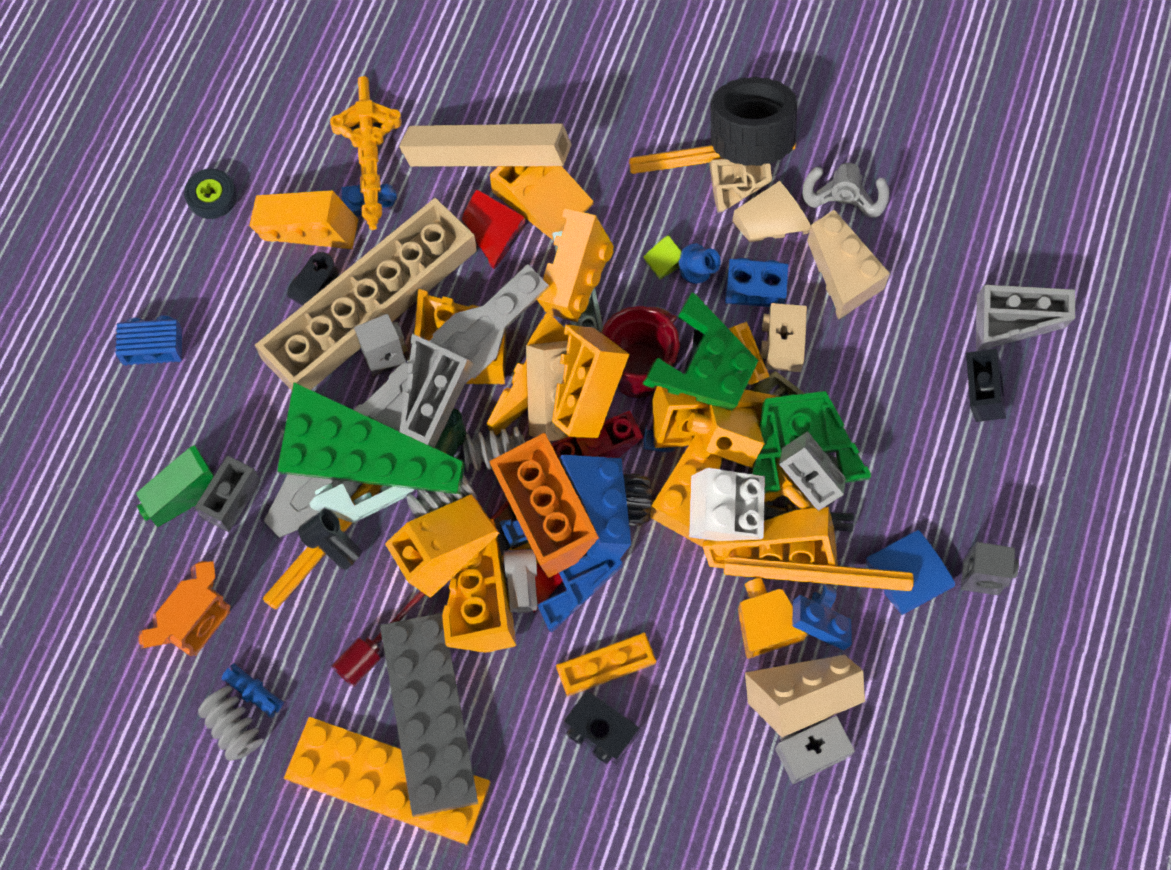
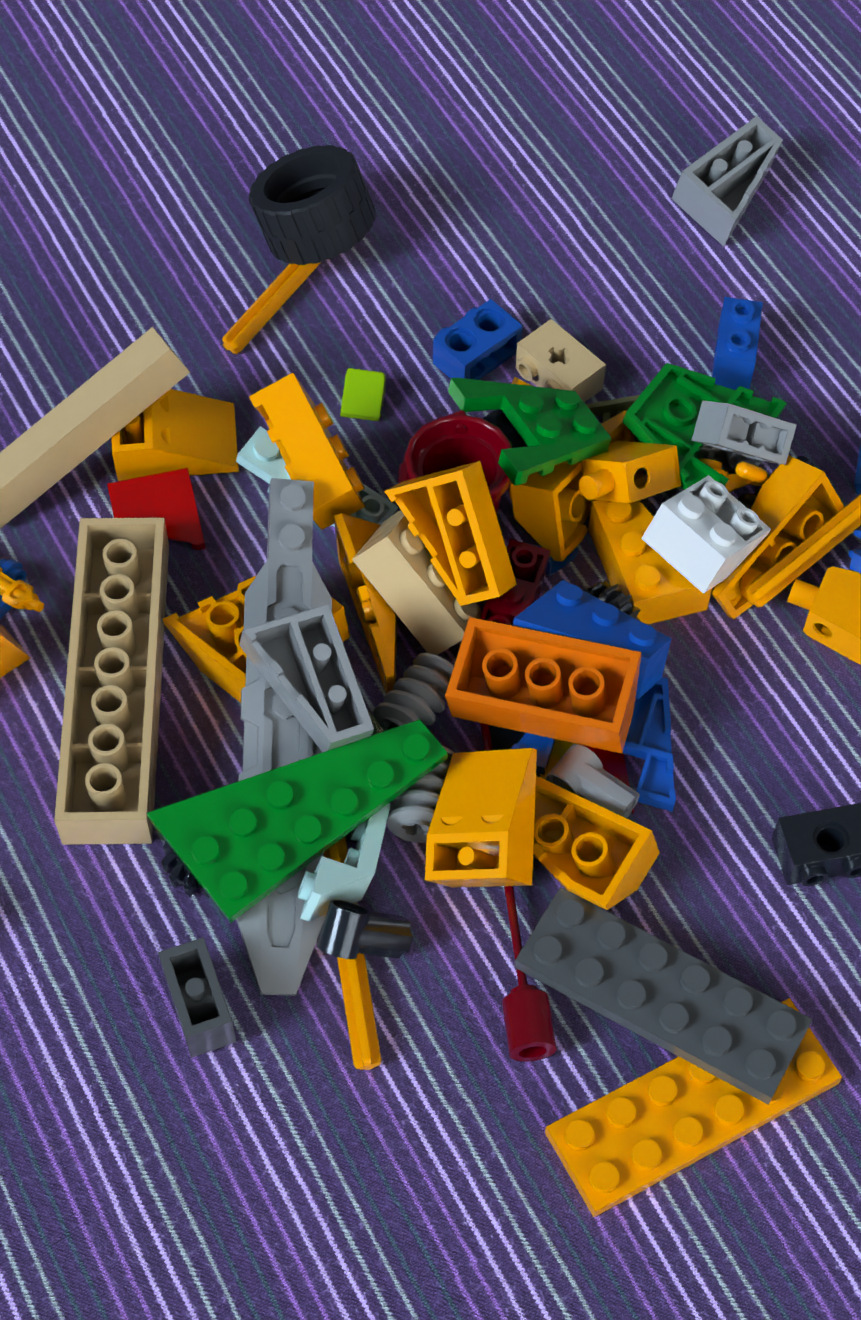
camera: 50 degrees left, 10 degrees down
slope [136,445,214,527] -> none
orange slope [138,561,230,656] -> none
light grey piece [198,686,264,761] -> none
blue pin [222,663,284,718] -> none
black piece [287,252,339,306] -> none
light grey brick [354,314,408,376] -> none
light orange tile [556,632,656,697] -> none
blue piece [679,243,721,284] -> none
tan slope [709,159,772,213] -> none
tan slope [732,181,811,242] -> none
light grey piece [802,163,889,218] -> none
tan wedge [807,210,890,320] -> none
black brick [966,348,1006,422] -> none
none -> blue brick [711,297,763,390]

